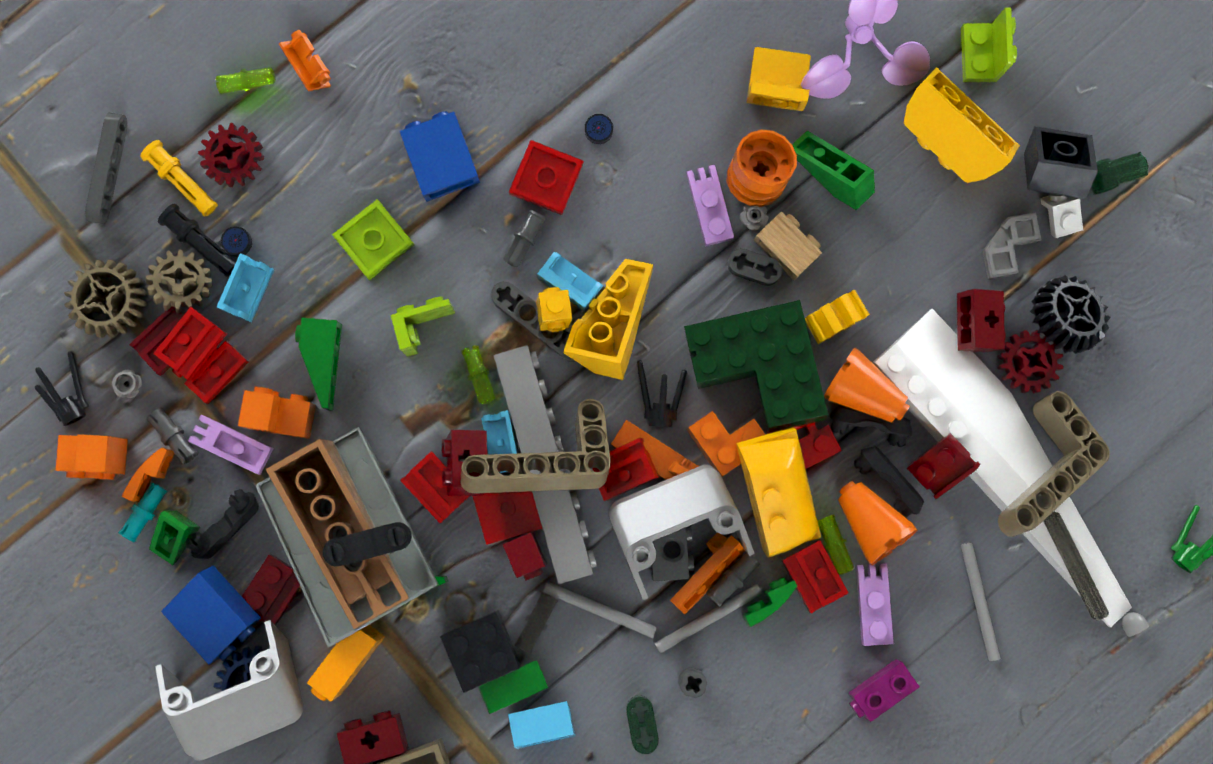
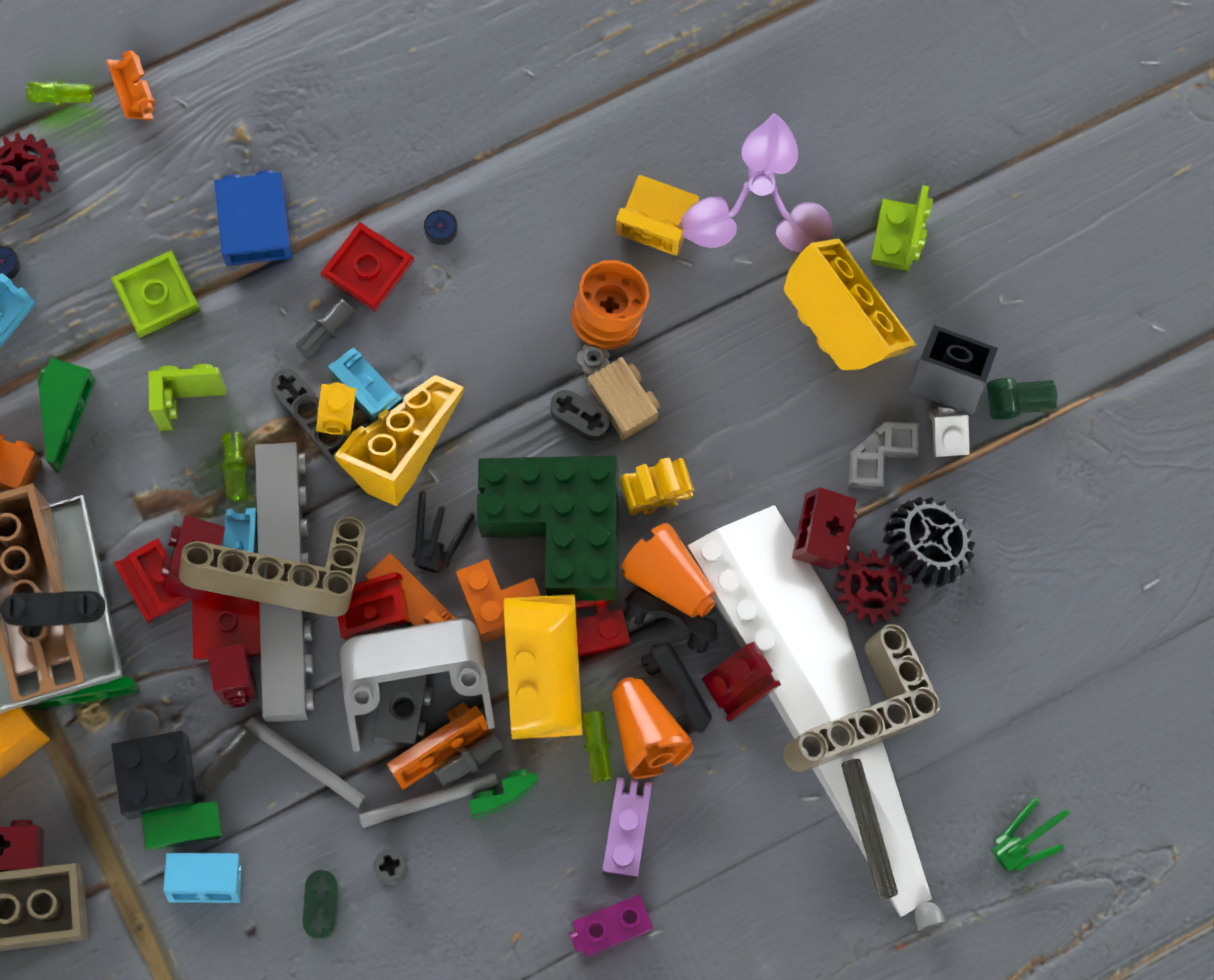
camera: 15 degrees right, 10 degrees down
lavender hinge [686,165,734,247] -> none
red plate [781,540,849,613] -> none
green slope [792,131,875,210] -> none
light grey bar [960,542,1001,661] -> none

